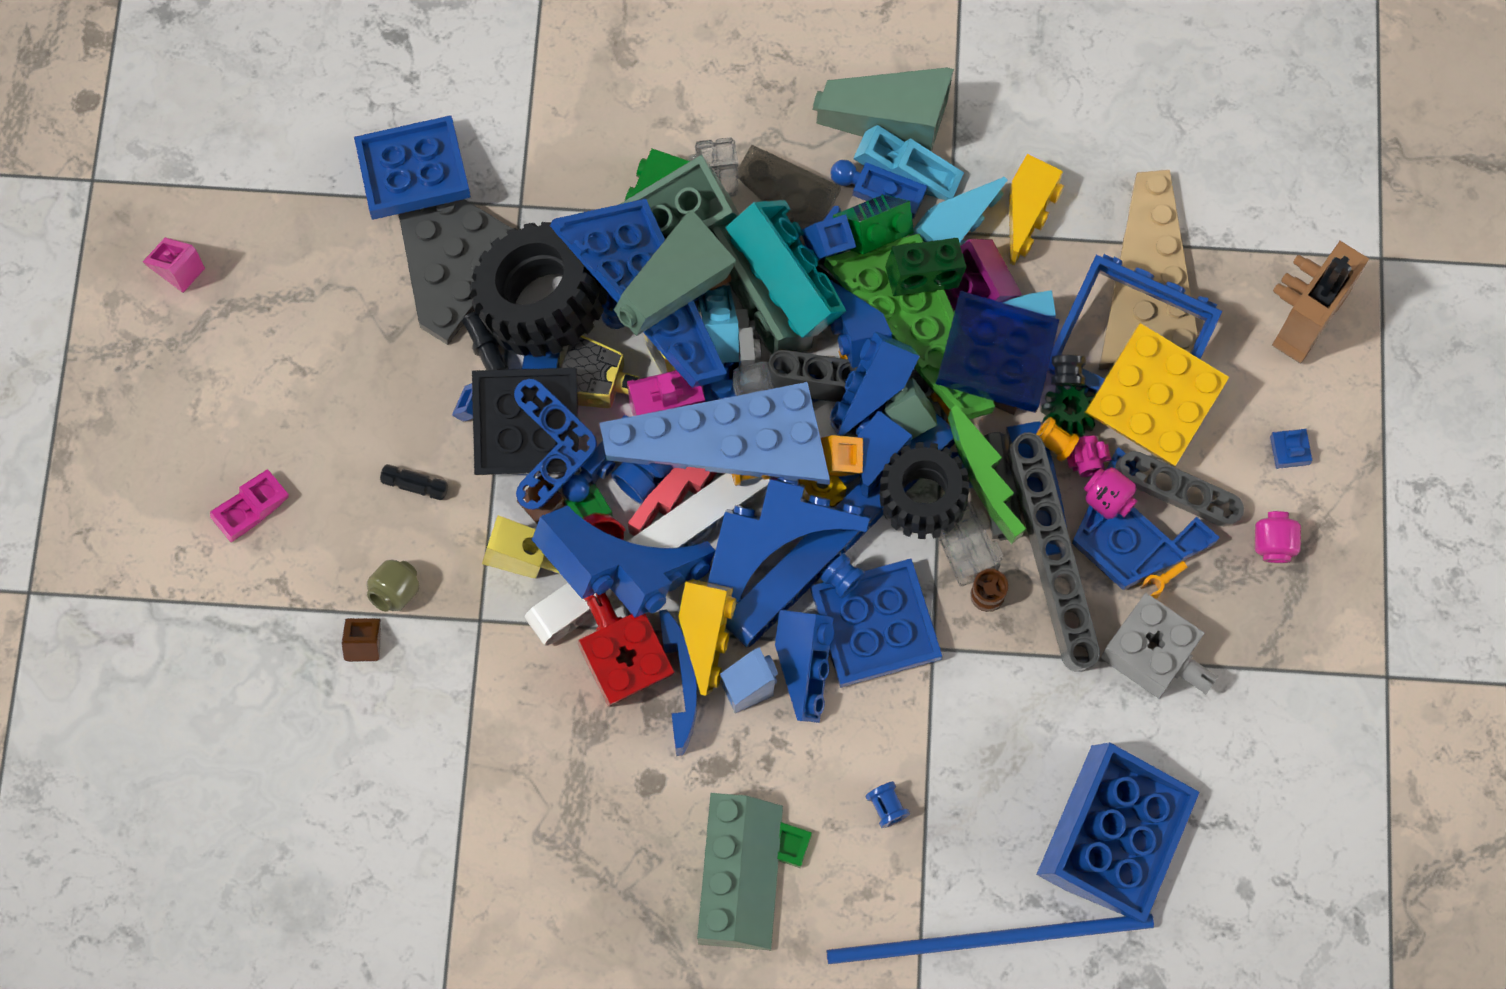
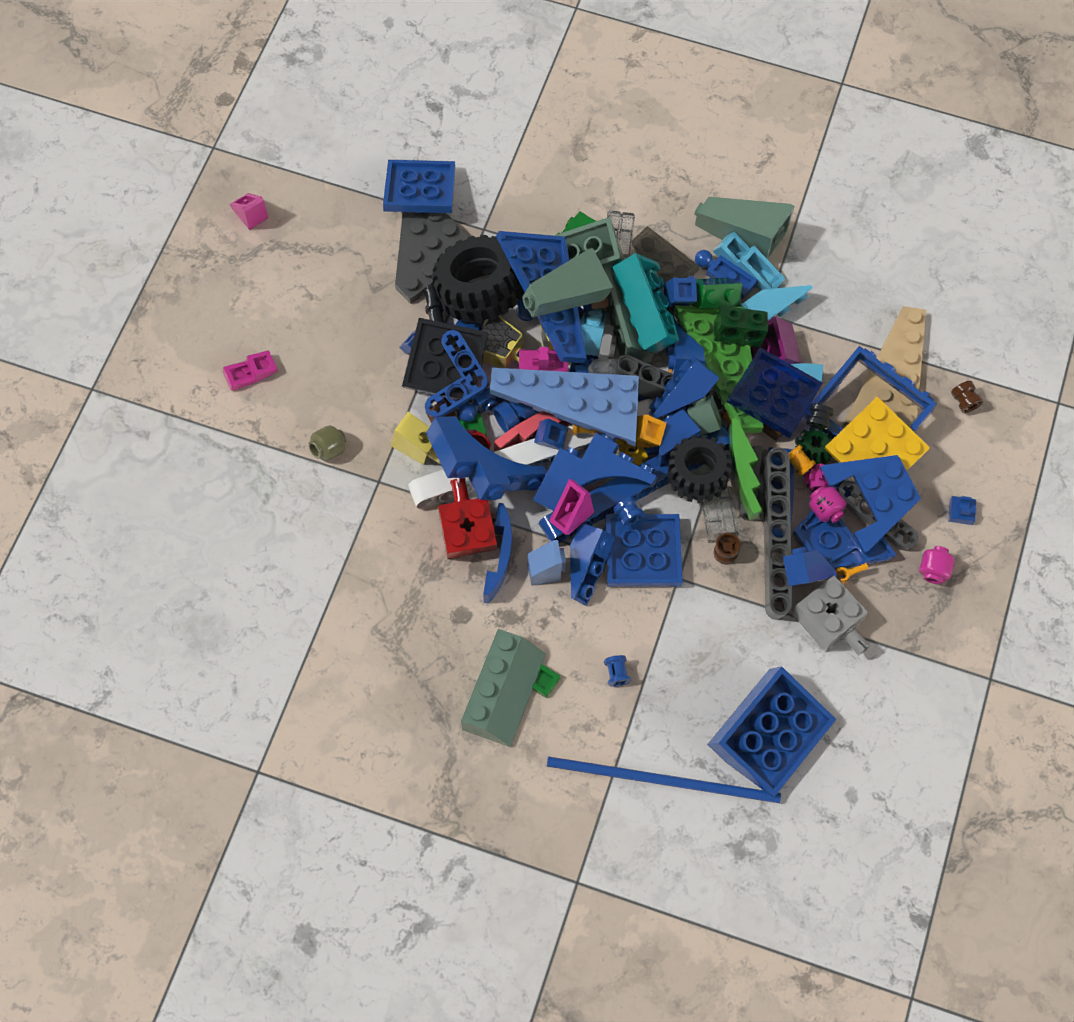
camera: 15 degrees right, 5 degrees down
reddish brown slope [342,618,381,662] -> none
black axle [380,464,448,500] -> none
yellow slope [678,579,736,696] -> none
yellow slope [1009,154,1064,266] -> none
medium nougat piece [1272,241,1369,364] -> none
none -> blue slope [534,418,569,450]
none -> dark pink slope [549,479,594,535]
none -> blue slope [783,547,837,586]
none -> blue wing [819,455,921,553]
none -> reddish brown wheel [951,381,984,414]

